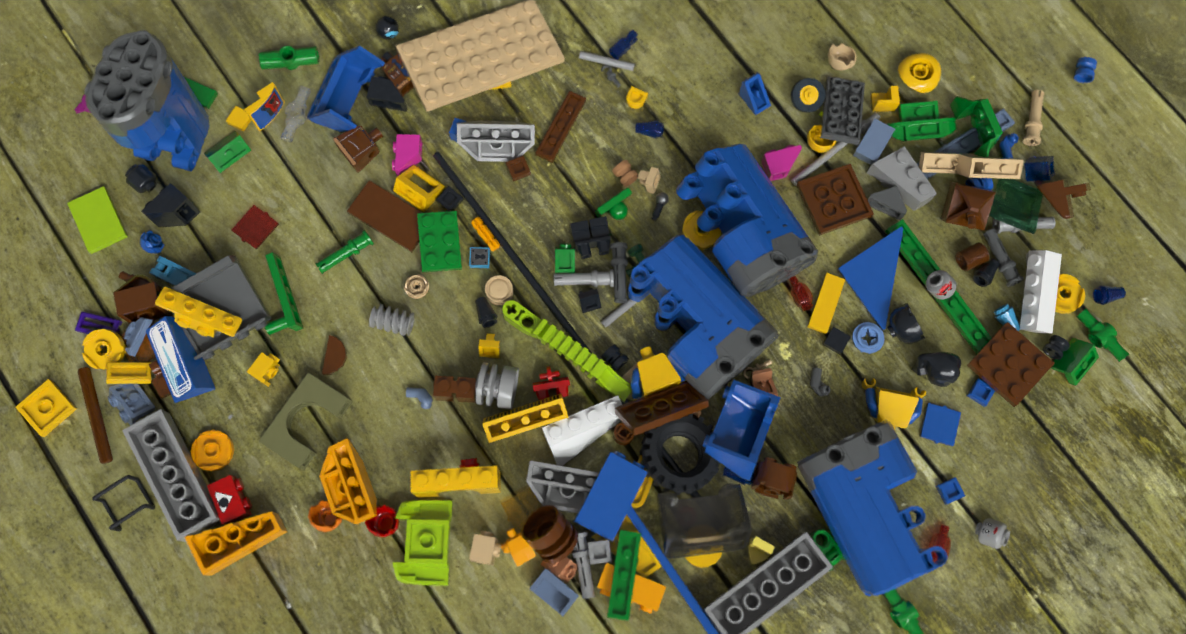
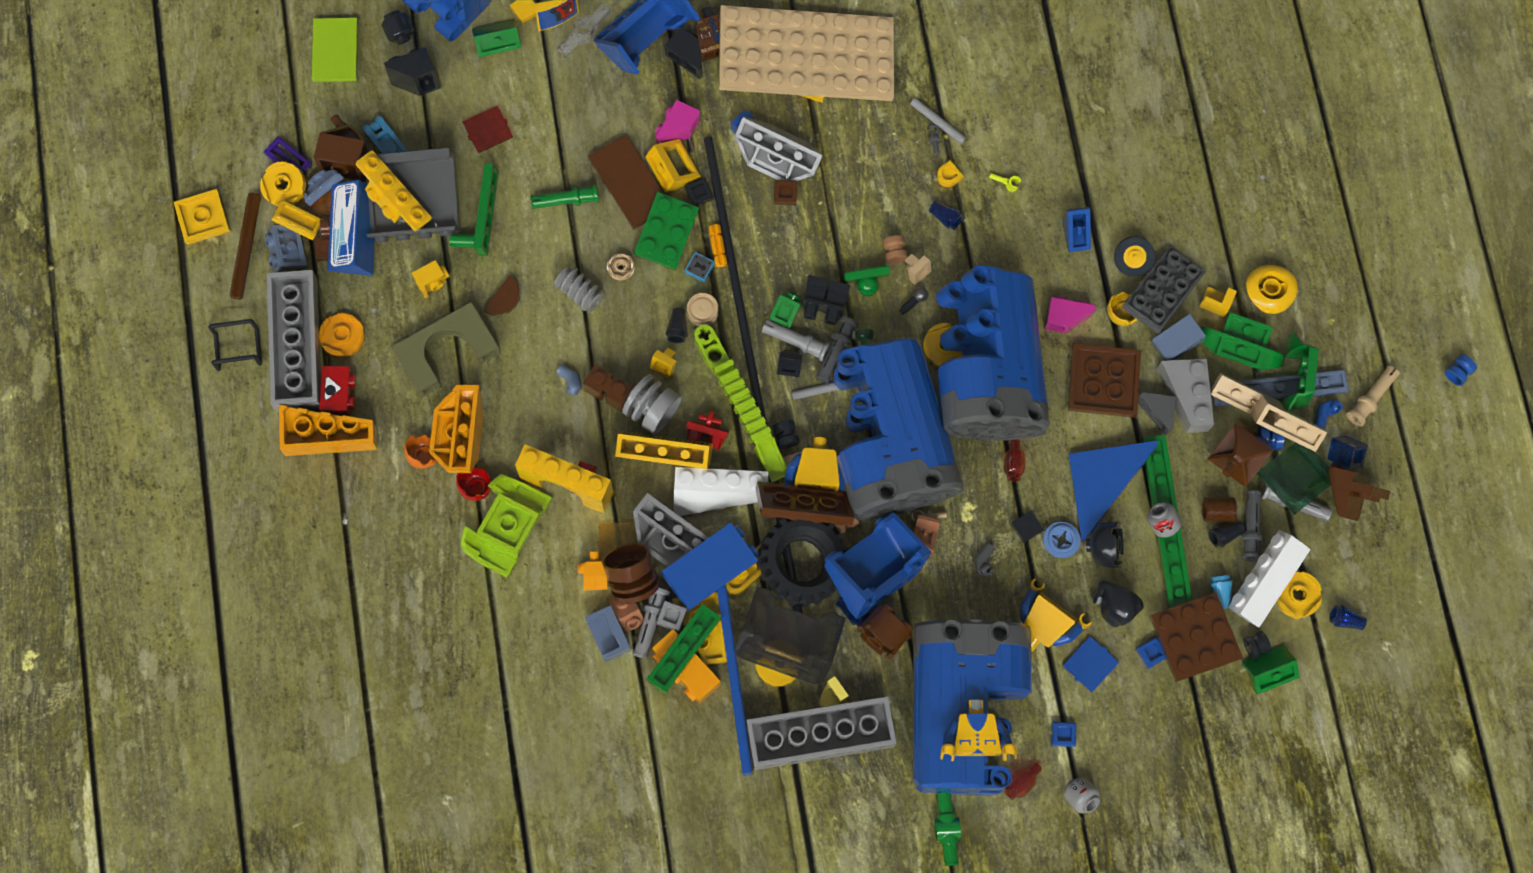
camera: 25 degrees right, 0 degrees up
blue plate [140,231,164,254] -> none
reddish brown torso [333,126,383,173] -> none
tan brick [469,531,501,566] -> none
reddish brown tile [536,90,586,163] -> none
clear blue bar [609,30,638,60] -> none
reddish brown wheel [613,422,634,446] -> none
light grey bar [791,113,880,186] -> none
yellow tile [807,273,846,334] -> none
green piece [809,530,845,571] -> none
tan hair [828,43,857,71] -> none
green pin [1076,309,1129,362] -> none
none -> torso [940,700,1017,761]
none -> neon yellow hand [989,173,1021,192]

